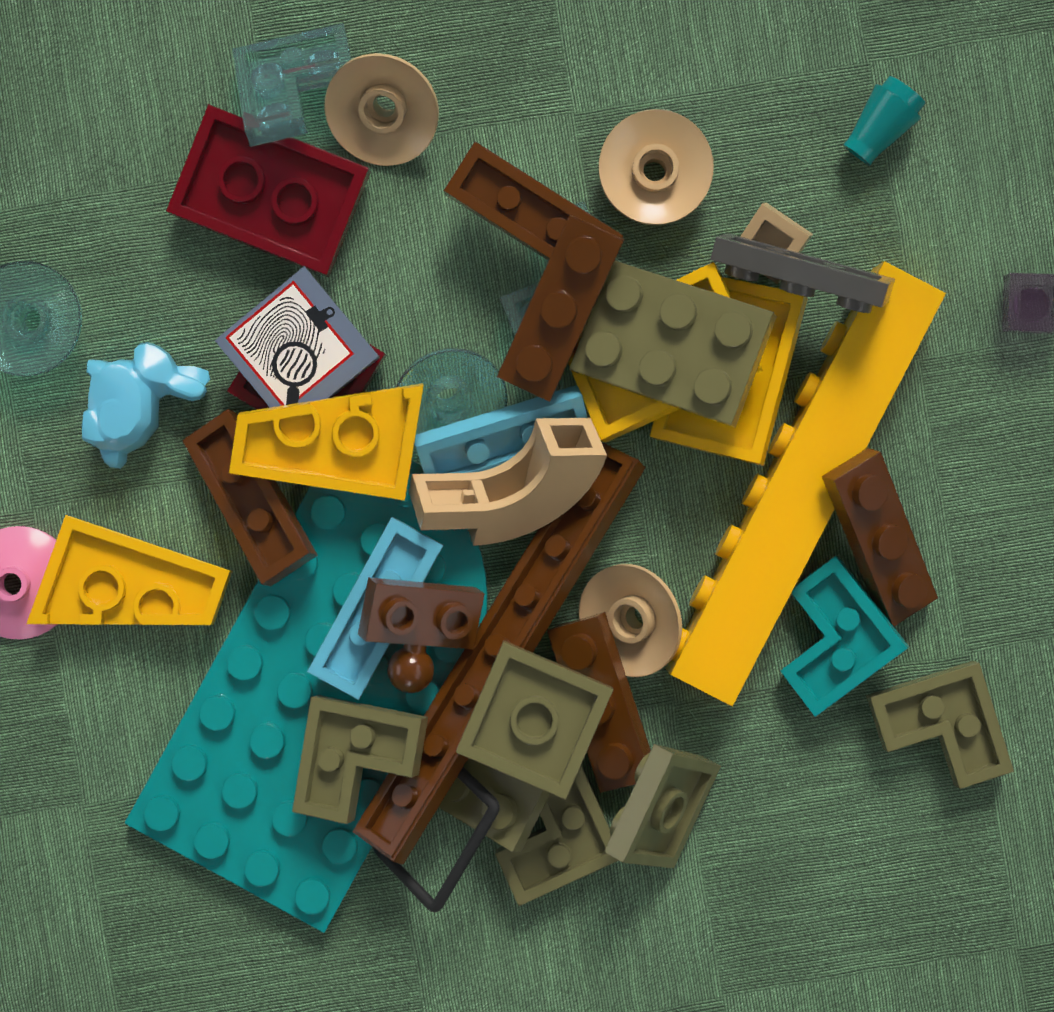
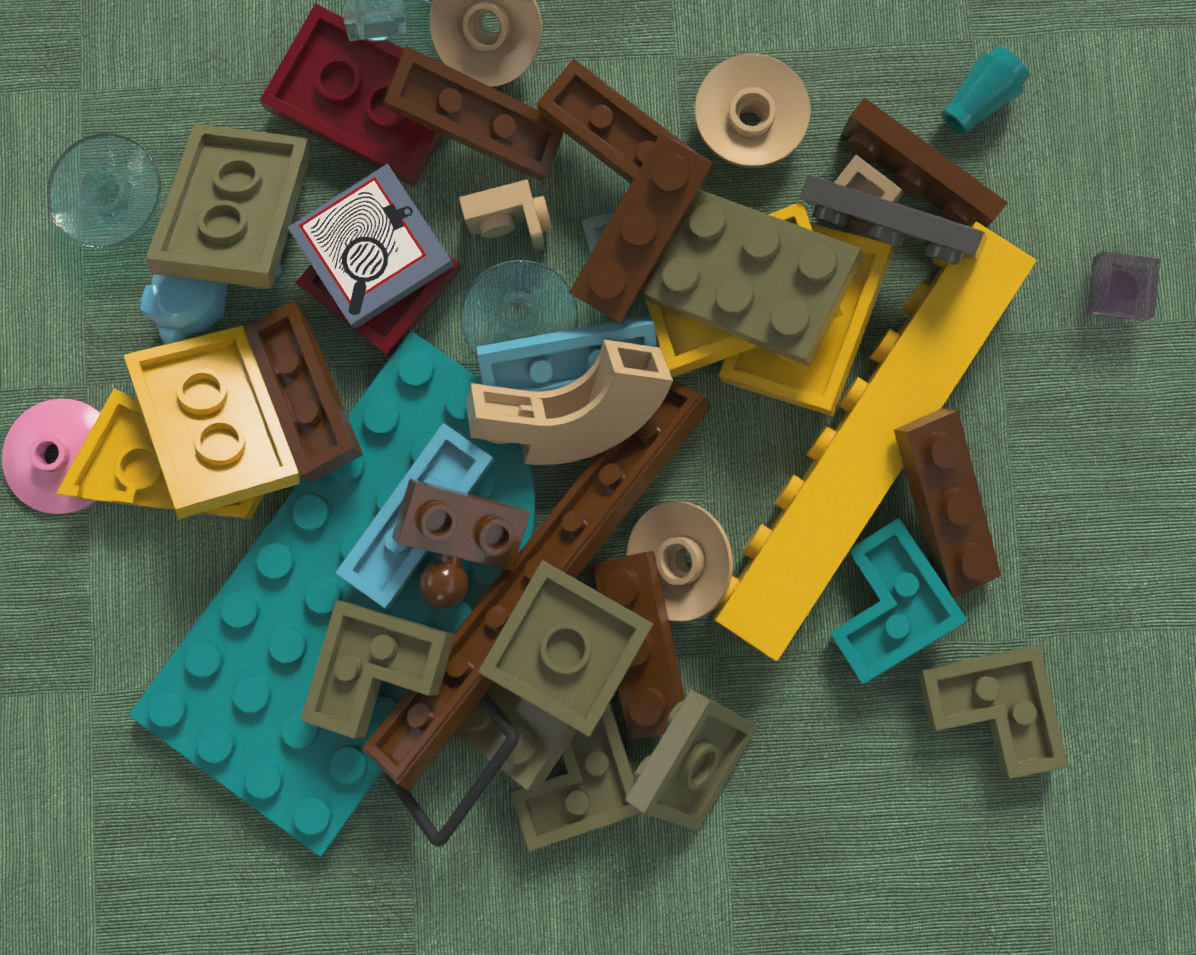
camera: 10 degrees right, 5 degrees down
yellow wing [229,383,424,500] -> none
none -> yellow plate [124,326,300,520]
none -> olive plate [145,124,311,289]
none -> reddish brown plate [381,46,564,181]
none -> tan bracket [459,179,552,252]
none -> reddish brown plate [840,97,1008,228]

